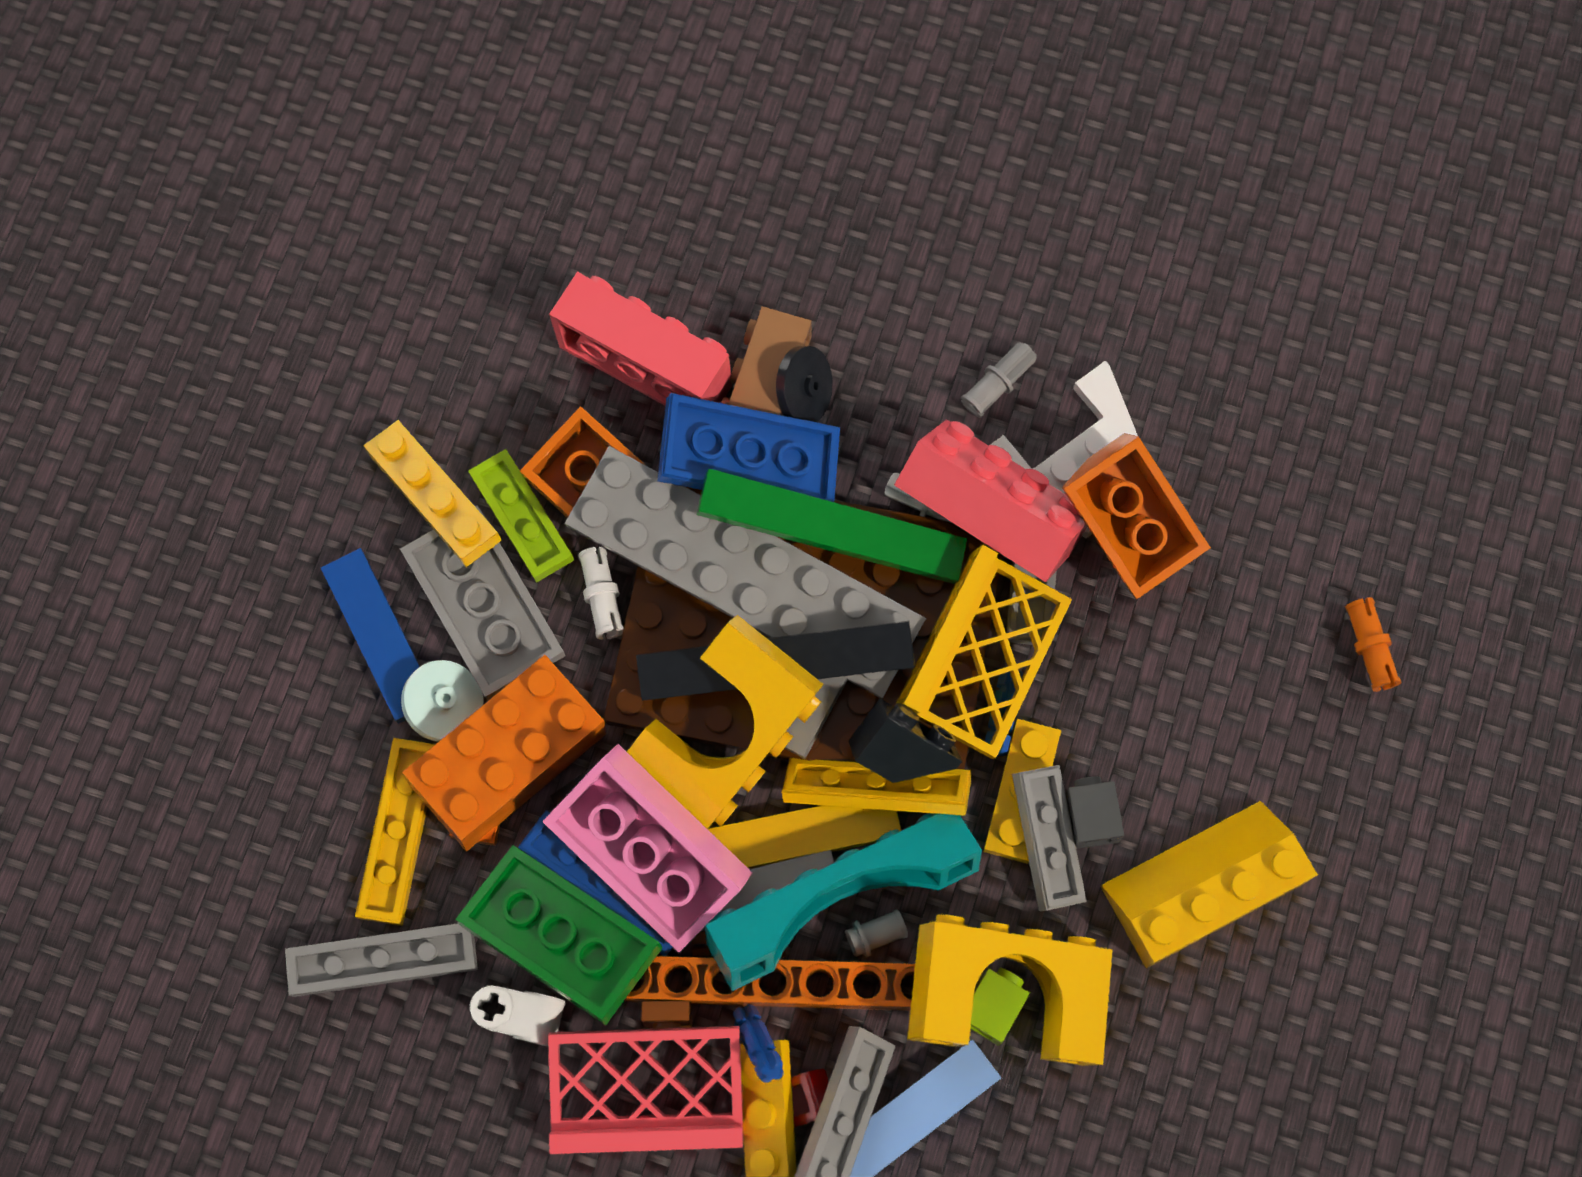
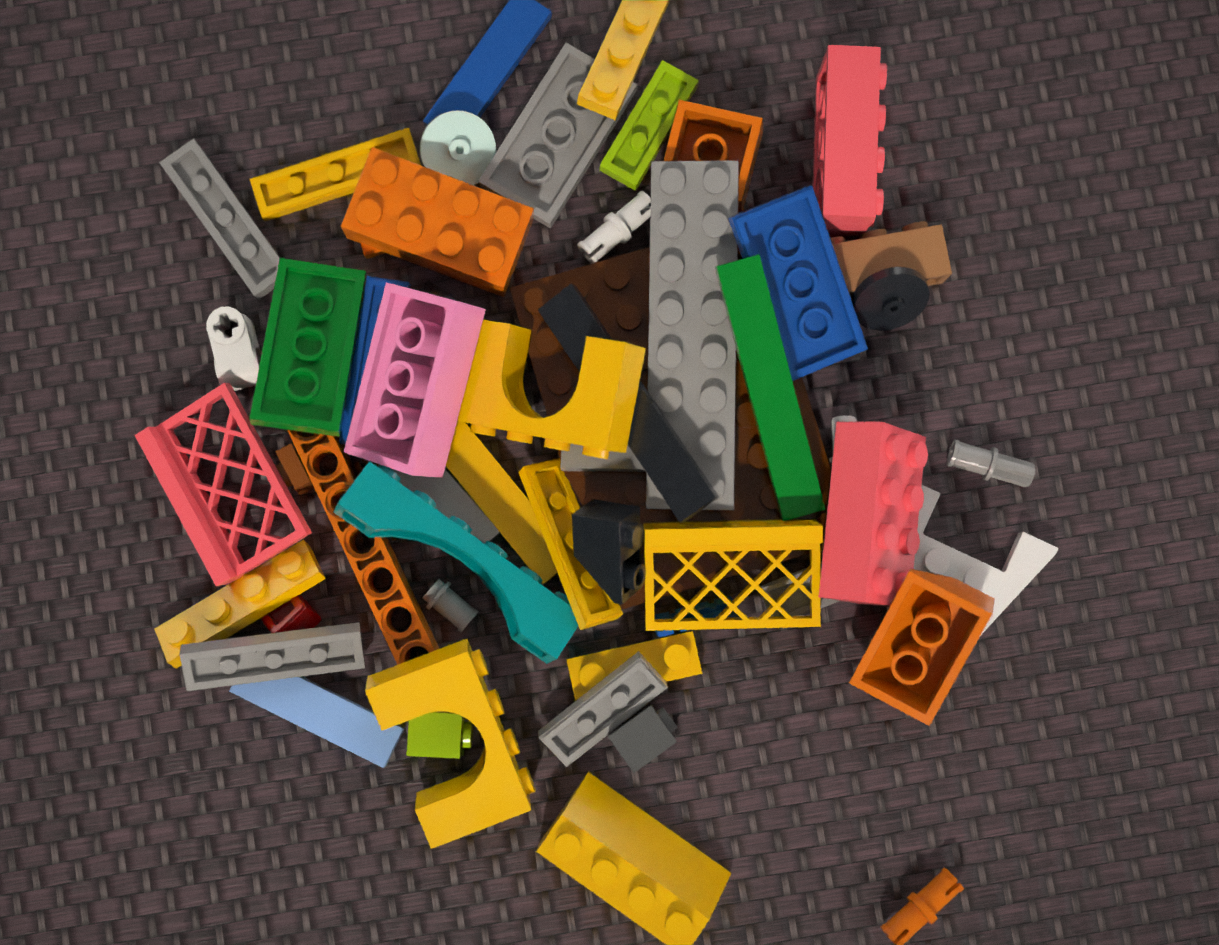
camera: 60 degrees right, 10 degrees up
blue axle [733,1004,784,1083] -> none

